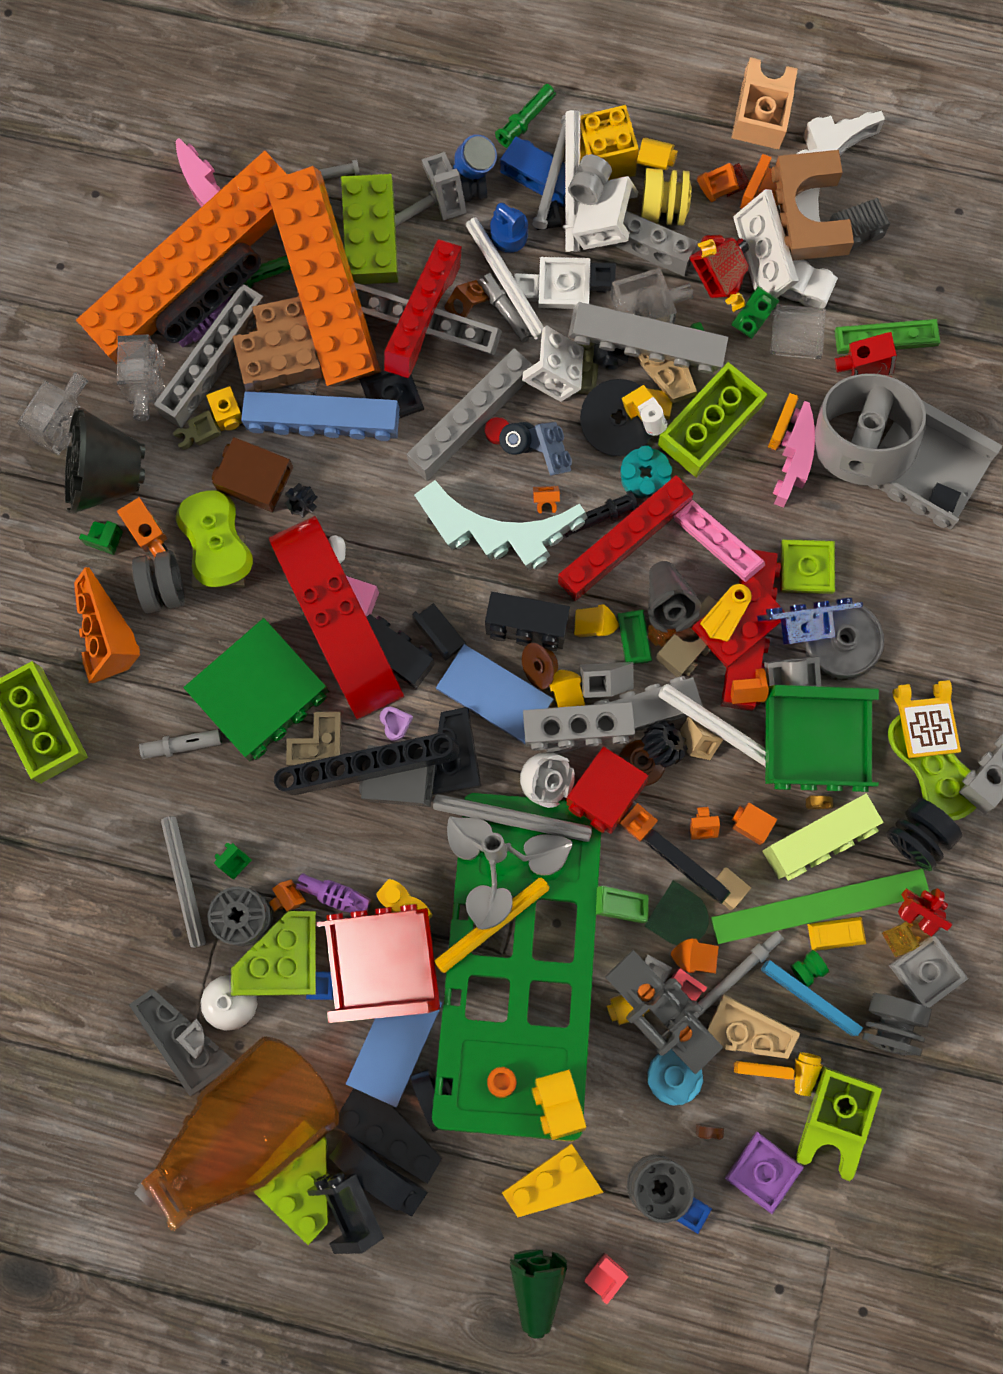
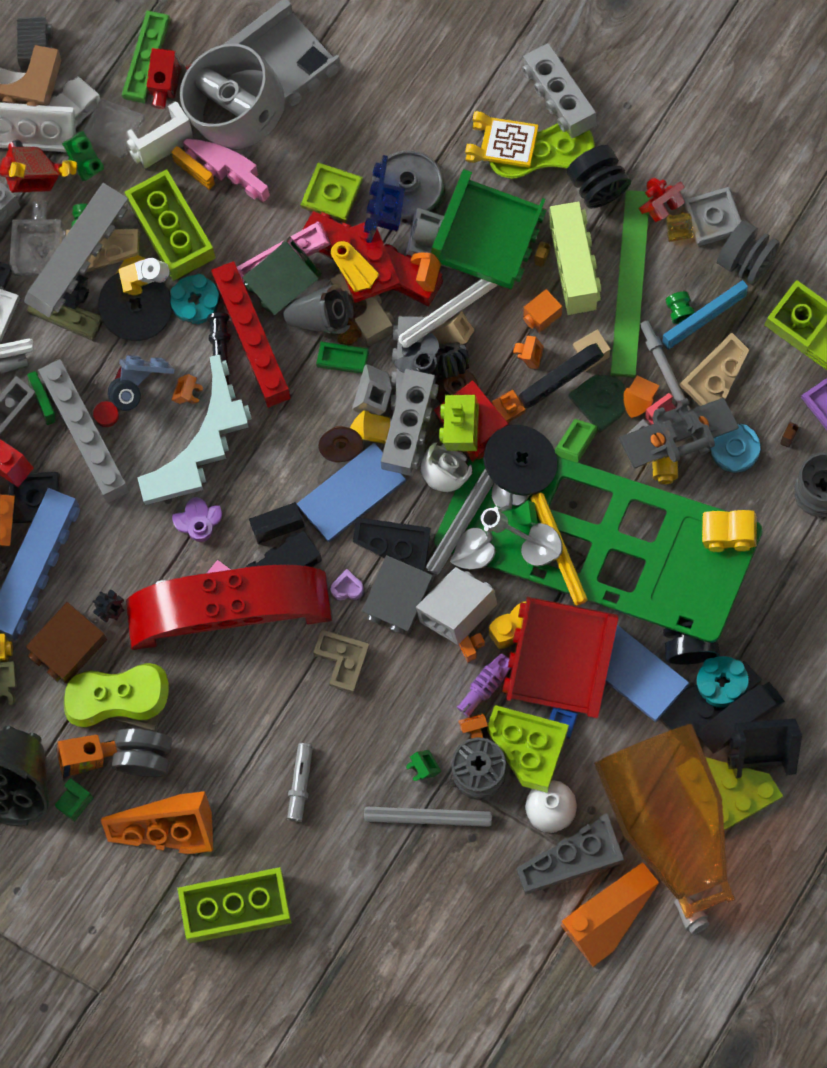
camera: 70 degrees left, 5 degrees down
light grey tile [176,1019,205,1059] -> none
green panel [183,618,329,761] -> none
black beam [274,733,460,795] -> none
black brick [485,591,570,651] -> none
orange tile [487,1067,516,1098] -> none
yellow wing [502,1143,604,1217] -> none
white bracket [522,326,583,402] -> none
yellow tile [574,604,619,637] -> none
light orange tile [734,1061,794,1080] -> none
yellow cone [794,1052,823,1096] -> none
yellow tile [807,917,866,951] -> none
none -> green tile [27,371,56,425]
none -> white panel [126,101,194,169]
none -> medium lavender plate [172,497,222,542]
none -> dark green panel [242,236,322,315]
none -> black plate [394,332,440,374]
none -> brick [416,567,498,645]
none -> lime brick [439,395,479,451]
none -> orange tile [459,633,485,663]
none -> black piece [483,425,558,496]
none -> green tile [512,501,538,527]
none -> orange wedge [561,862,659,967]
none -> teal plate [697,656,749,708]

